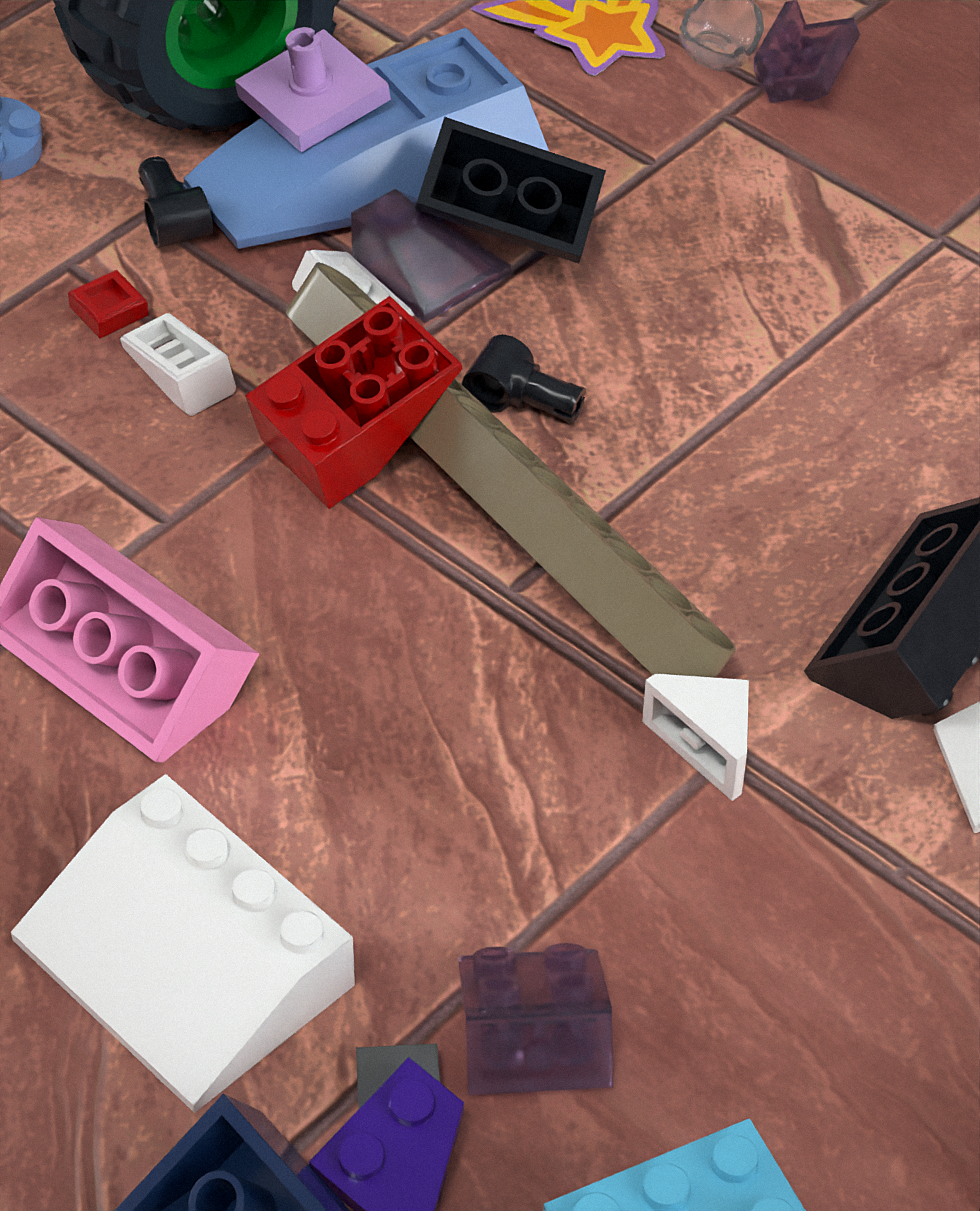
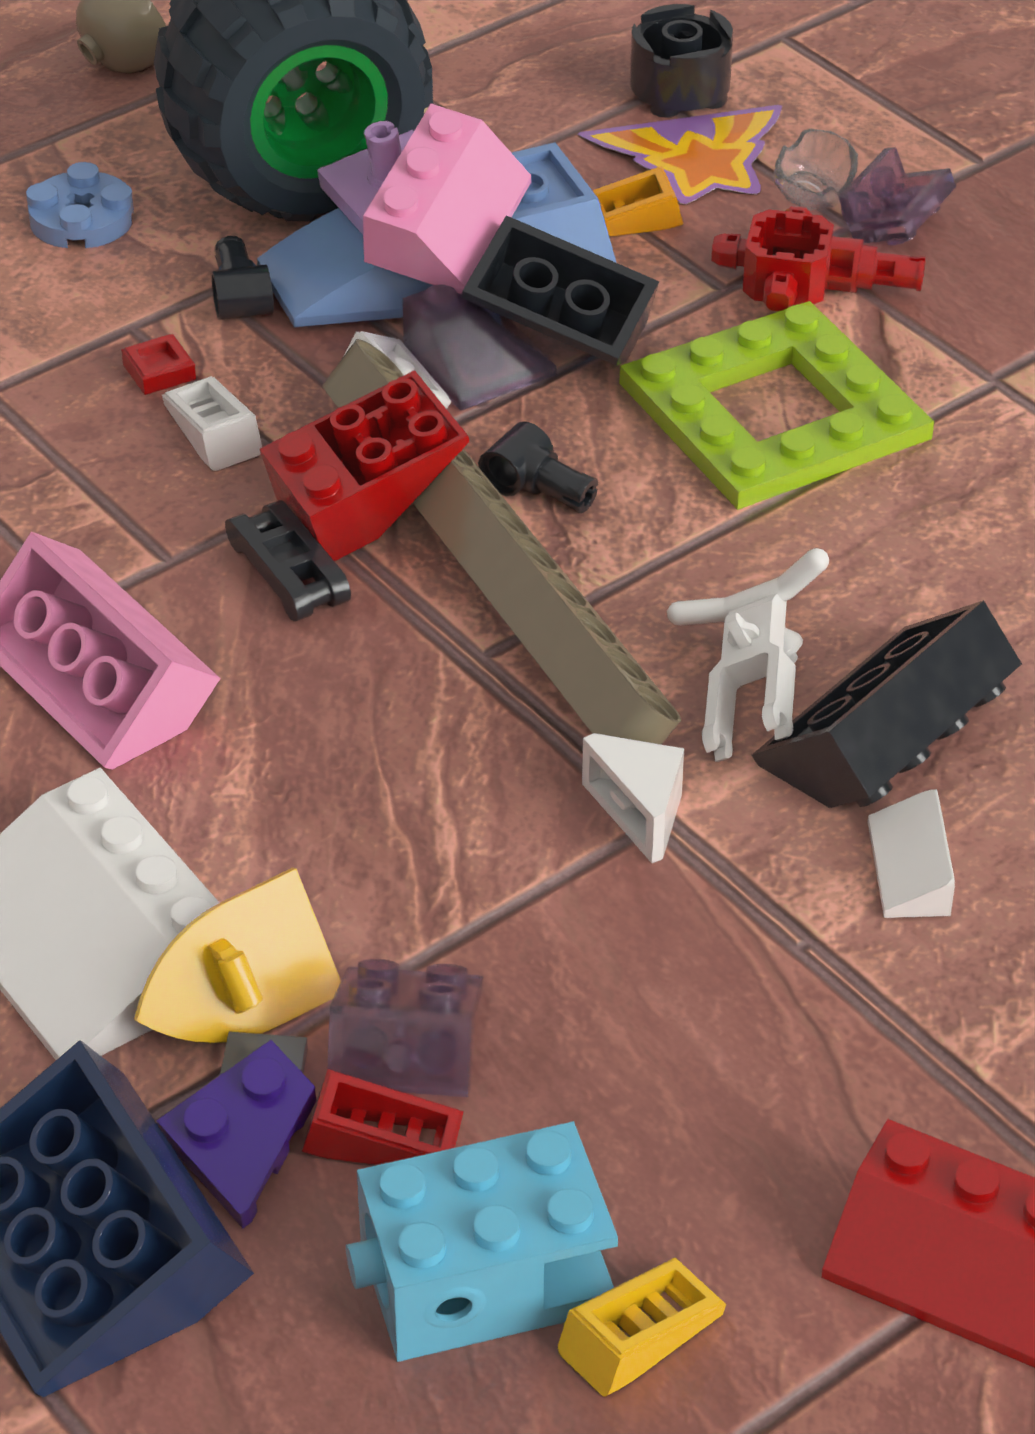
camera: 10 degrees right, 5 degrees down
none -> yellow shield [134,867,346,1043]
none -> black plate [225,500,351,622]
none -> red slope [302,1069,464,1165]
none -> bright pink slope [363,104,531,295]
none -> light orange slope [592,166,683,237]
none -> lime plate [619,301,934,510]
none -> white piece [667,548,829,762]
none -> red piece [711,205,926,311]

